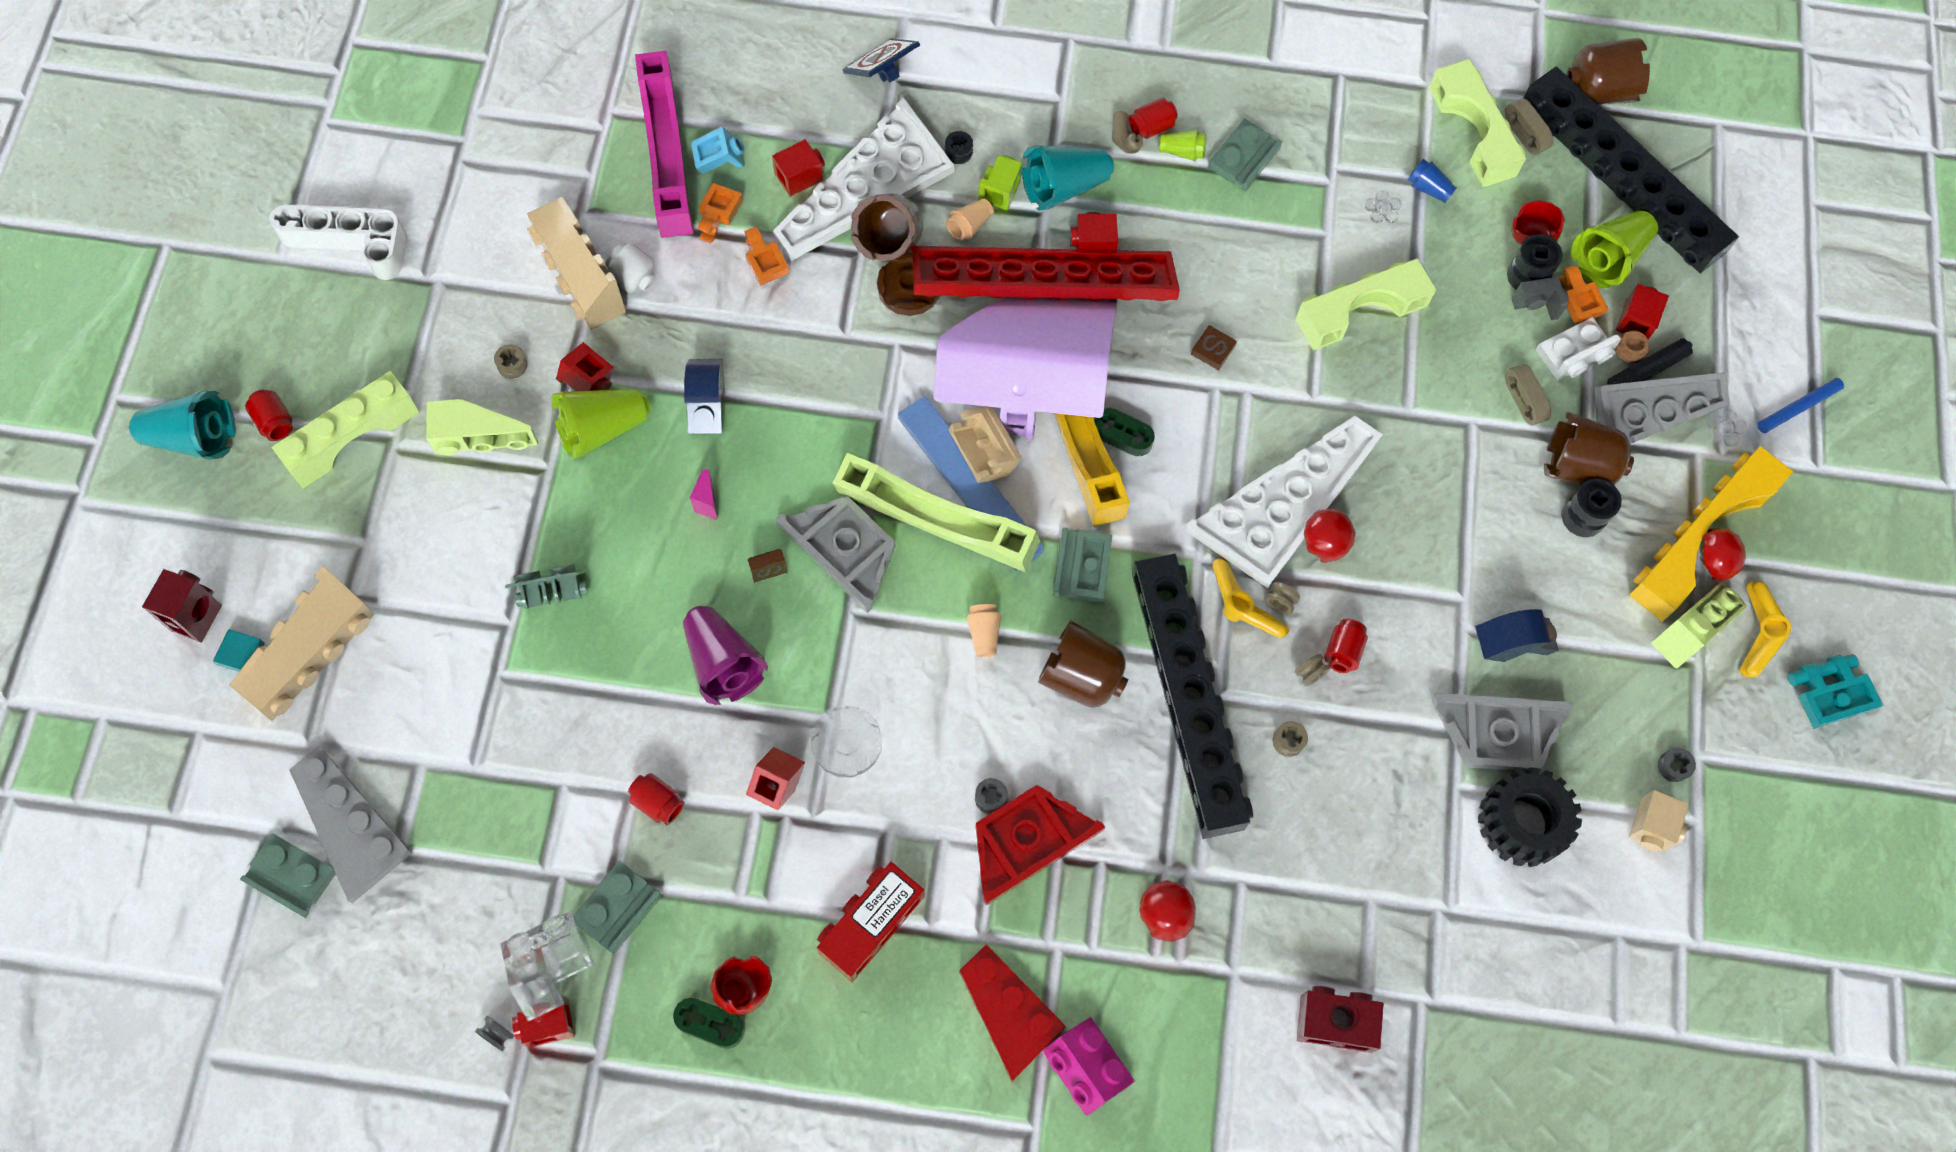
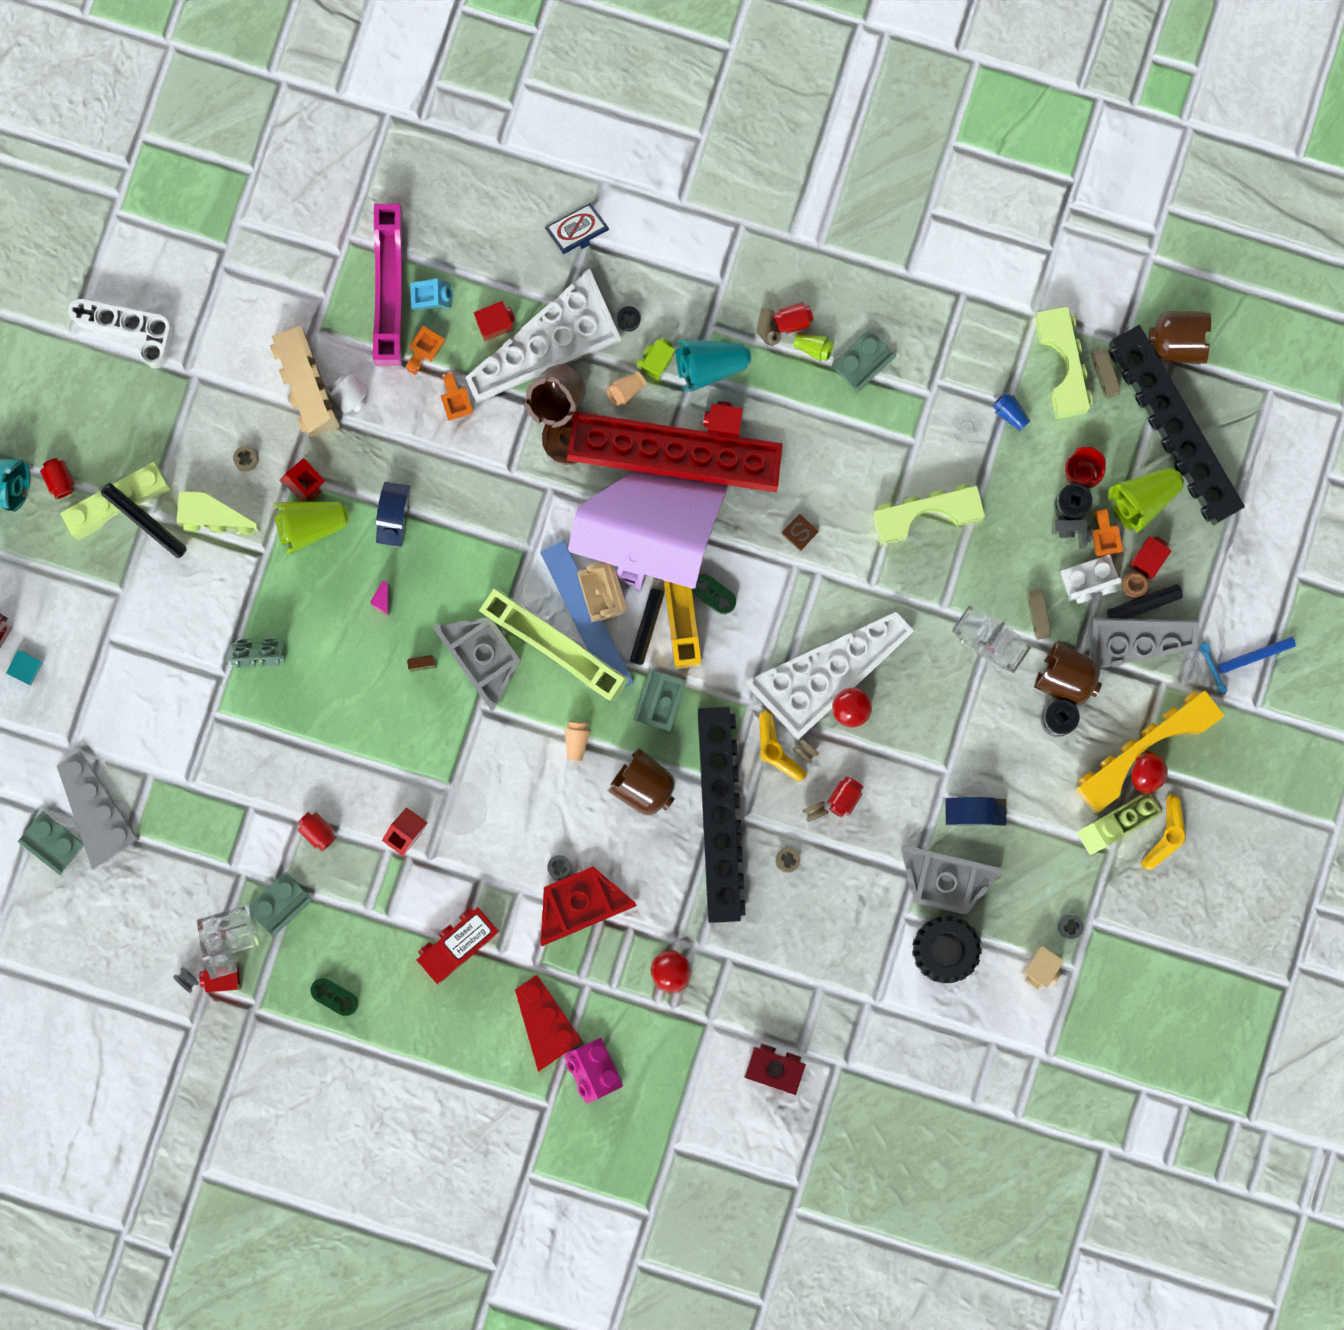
camera: 10 degrees right, 15 degrees up
tan wedge [229,566,374,721] -> none
magenta cone [683,606,768,705] -> none
red hair [710,955,773,1015] -> none
teal plate [1787,654,1884,729] -> none
none -> black axle [101,483,187,558]
none -> black axle [630,588,664,665]
none -> clear brick [952,605,1032,674]
none -> dark azure hinge [1199,643,1227,695]

